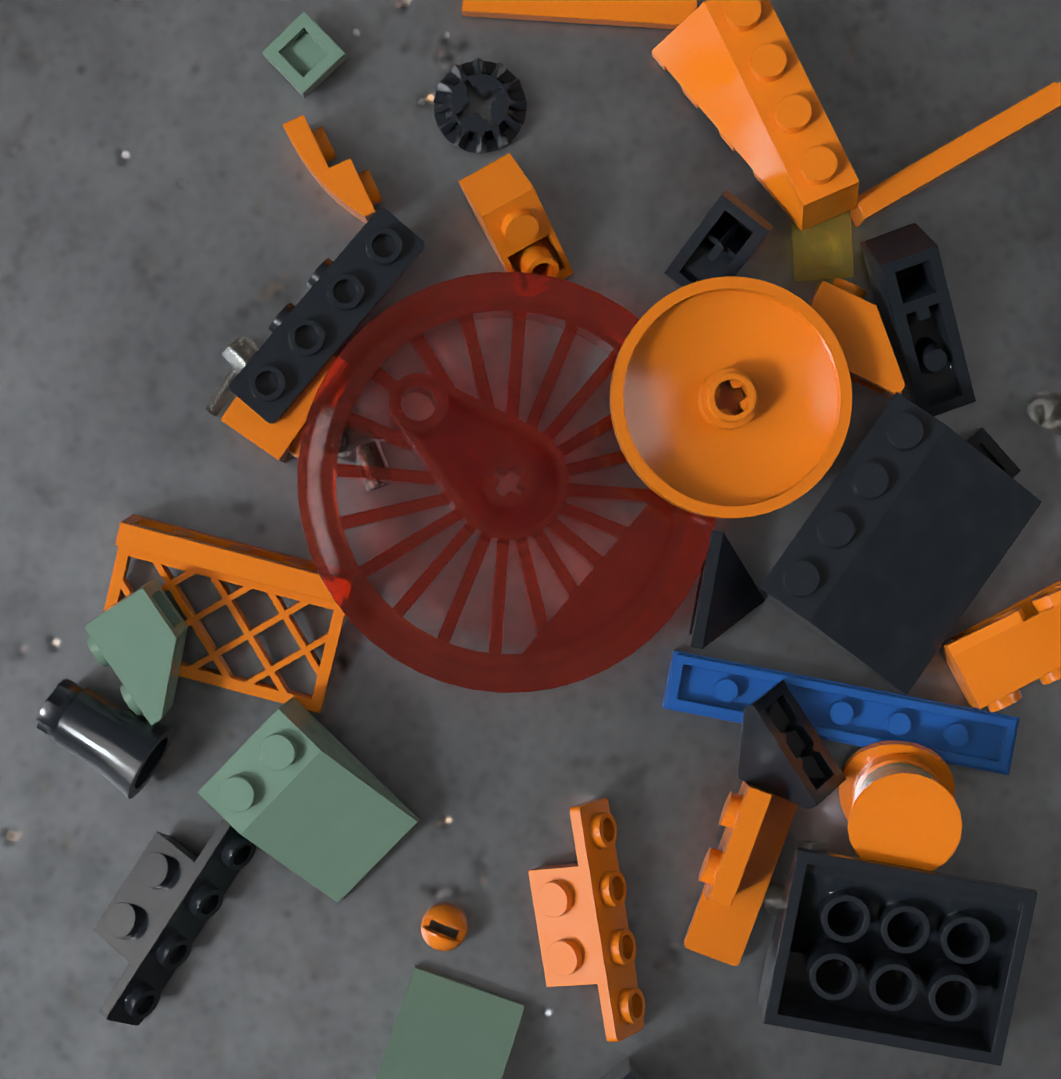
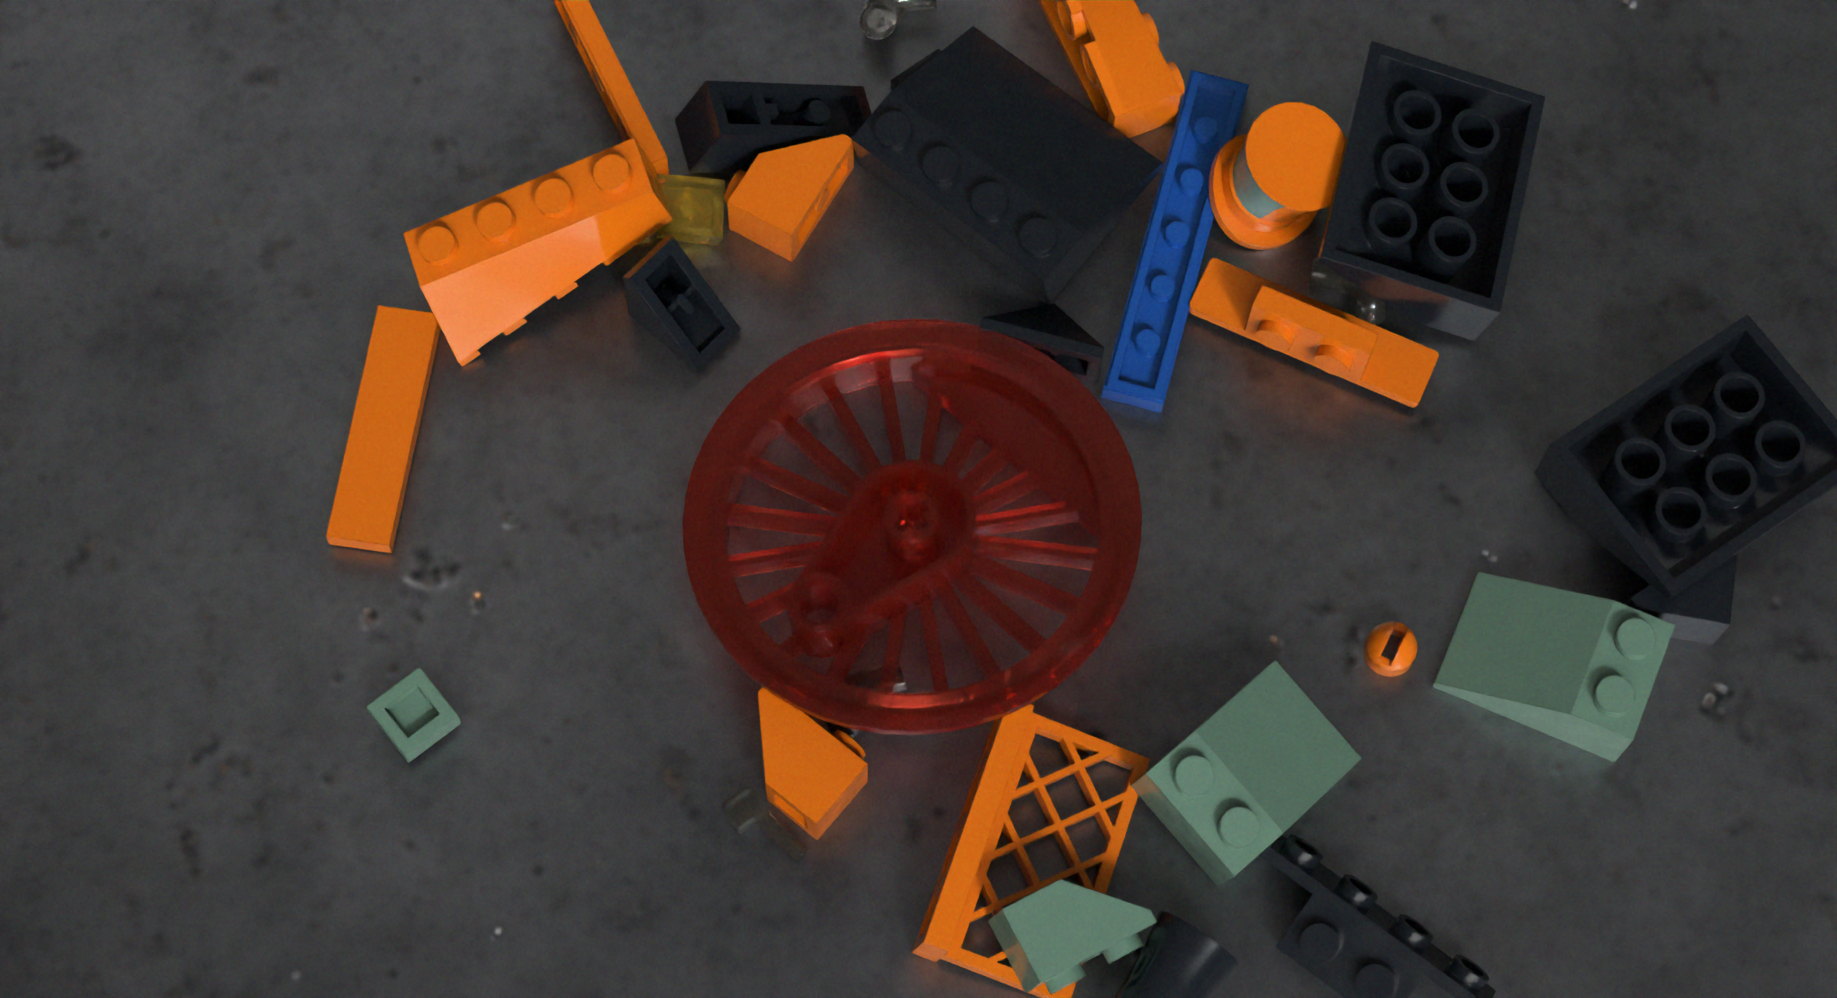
camera: 90 degrees left, 20 degrees down
black bracket [229,208,425,424] -> none
orange slope [282,115,383,224] -> none
black gear [433,58,527,153] -> none
orange slope [458,153,574,301] -> none
orange bracket [528,798,646,1042] -> none
orange dish [610,276,852,519] -> none
black slope [737,680,846,809] -> none

